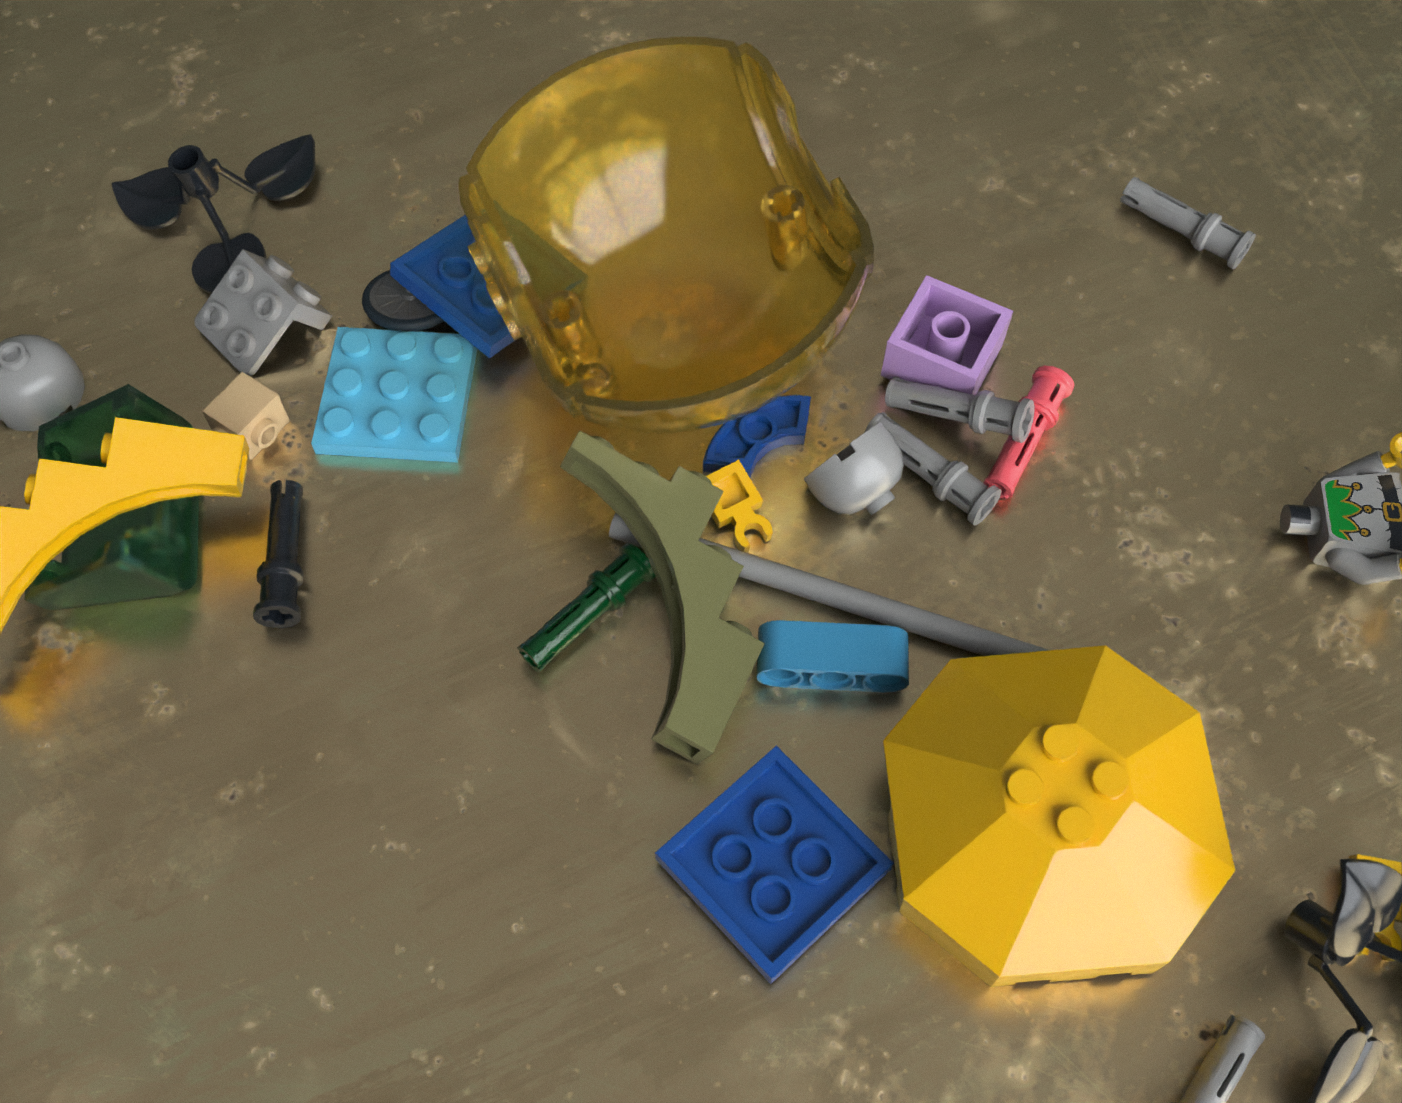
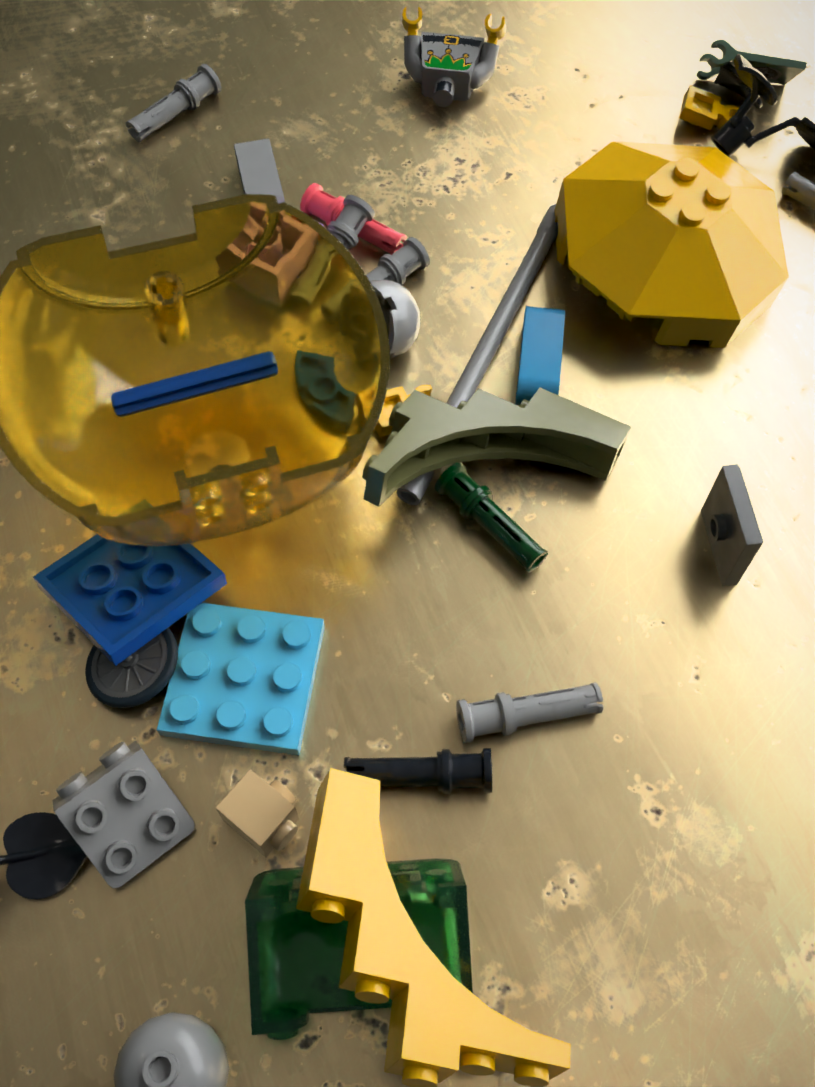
camera: 85 degrees left, 0 degrees up
blue plate [655,745,894,984] -> none
none -> blue axle [111,351,279,417]
none -> light grey beam [234,138,286,209]
none -> light grey pin [456,682,603,743]
none -> dark grey plate [701,464,764,586]

